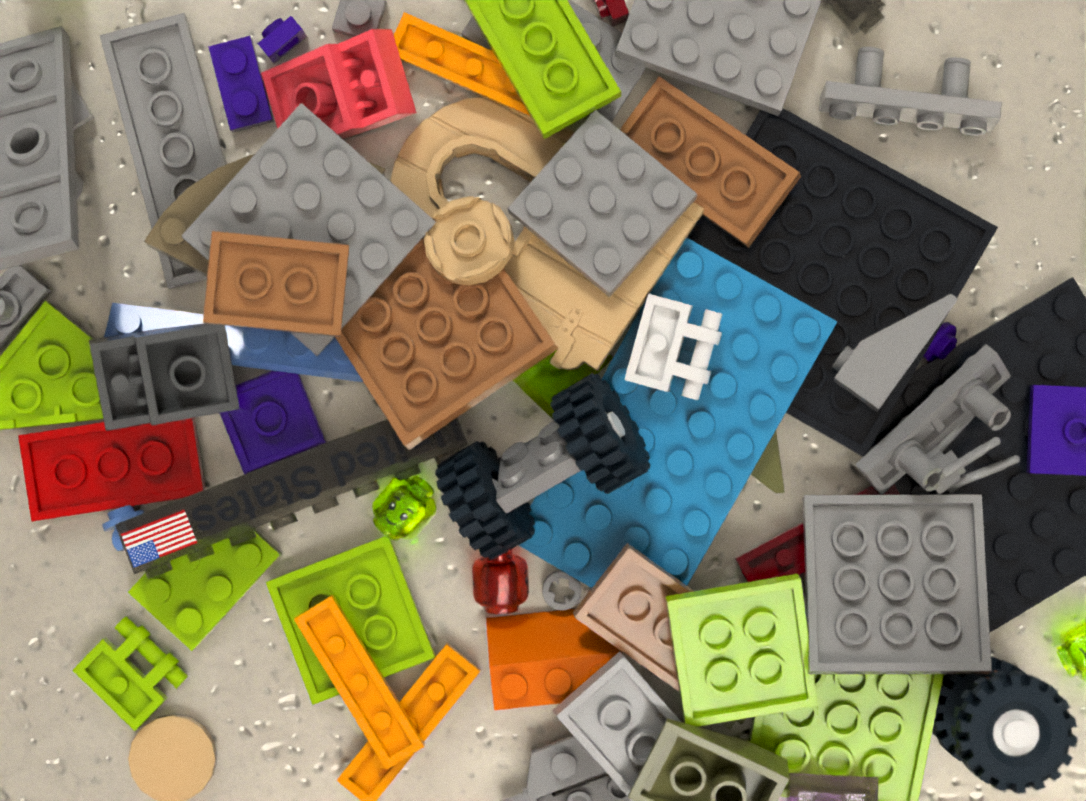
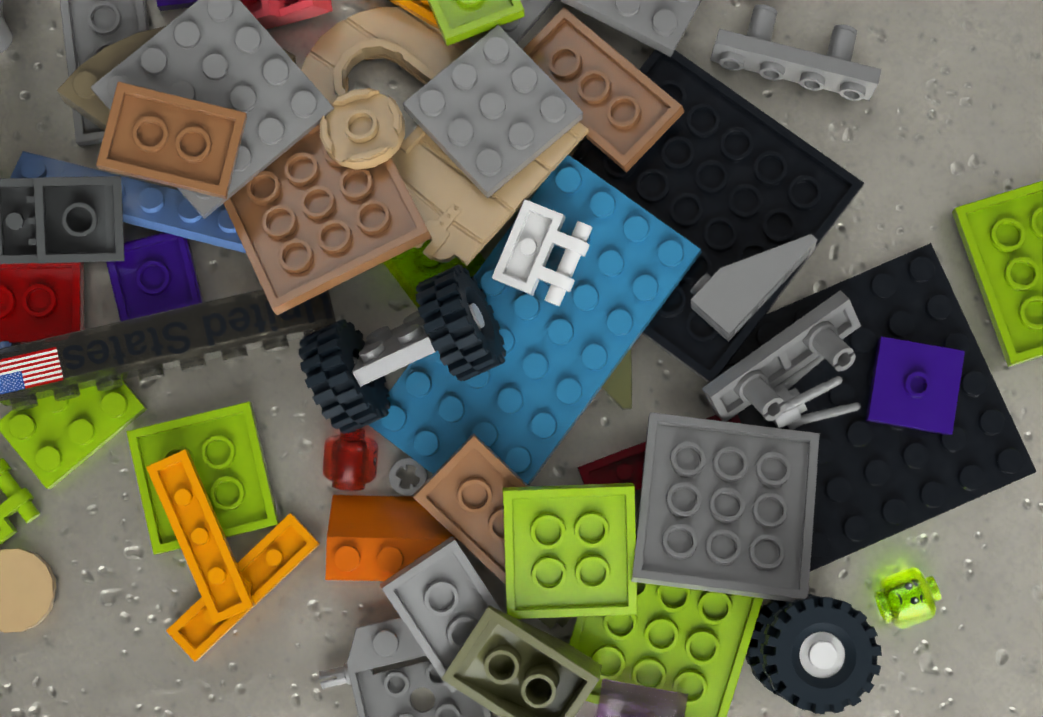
camera: 10 degrees right, 5 degrees down
clear neon green head [372,476,437,541] -> none
dark purple plate [923,322,957,362] -> none

